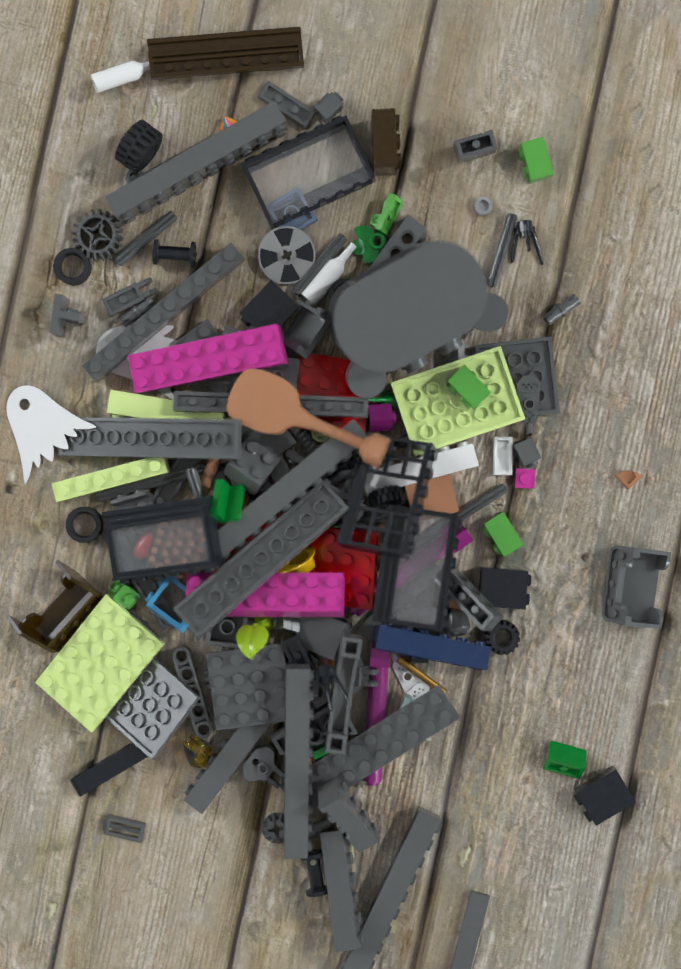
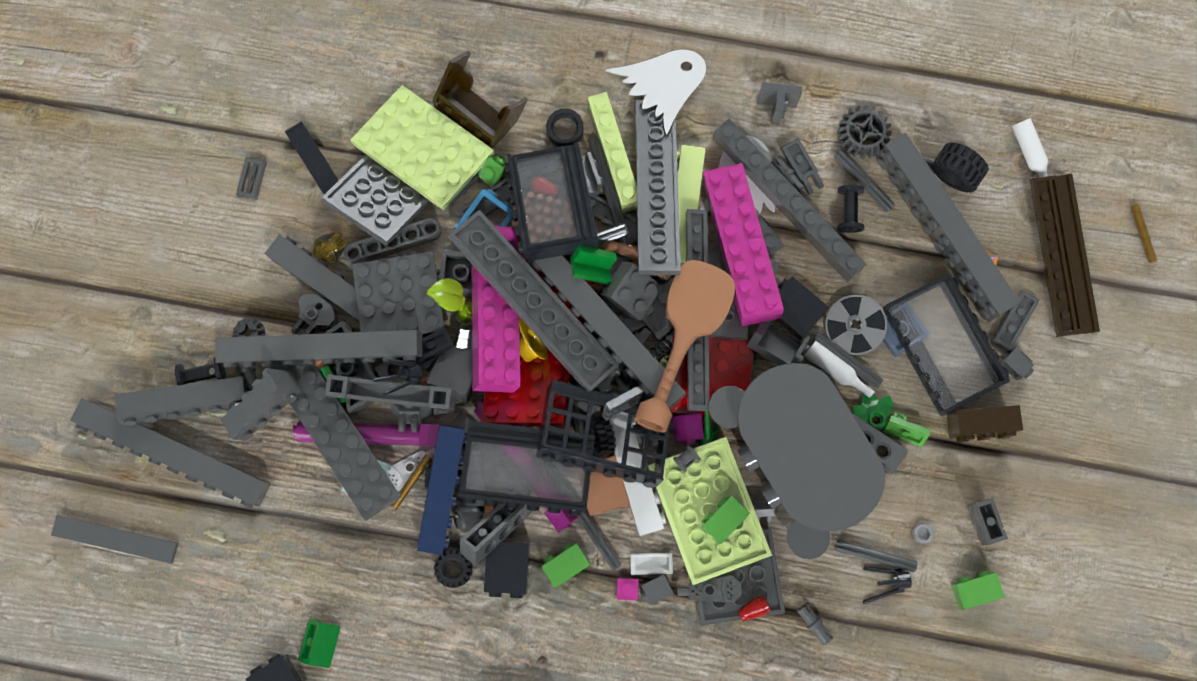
camera: 90 degrees right, 10 degrees down
black tyre [53,248,92,286] -> none
none -> dark grey tile [602,386,643,421]
none -> dark grey bush [673,445,701,473]
none -> red cone [738,595,771,622]

